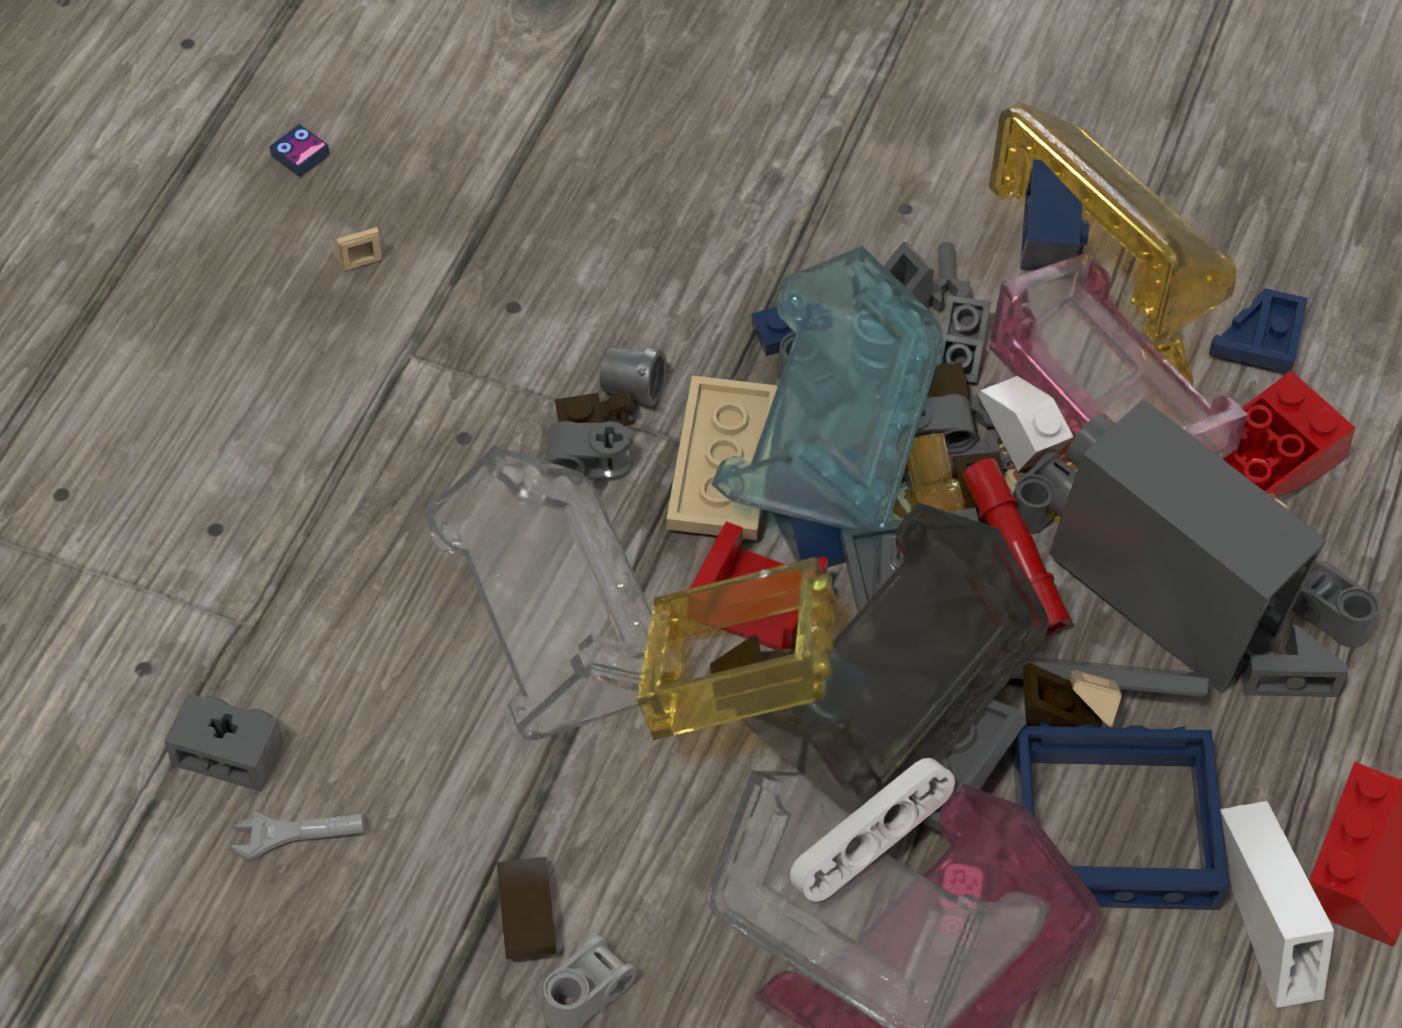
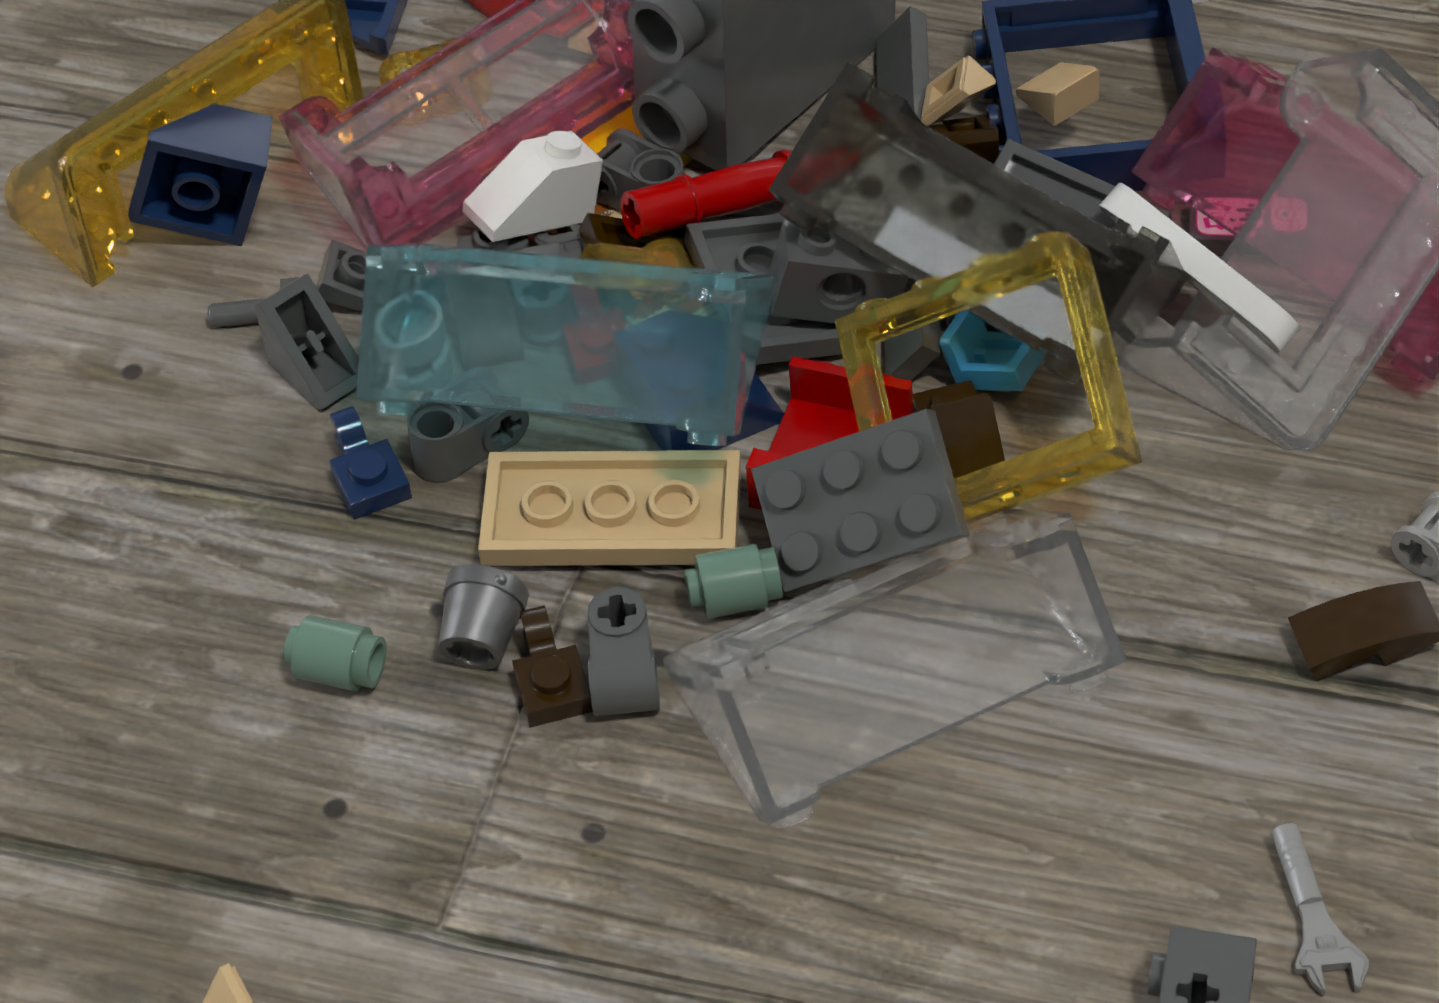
camera: 90 degrees left, 5 degrees down
none -> sand green brick [284,615,387,692]
none -> sand green brick [684,544,783,619]
none -> dark grey plate [751,409,970,593]
none -> tan slope [1016,62,1100,126]

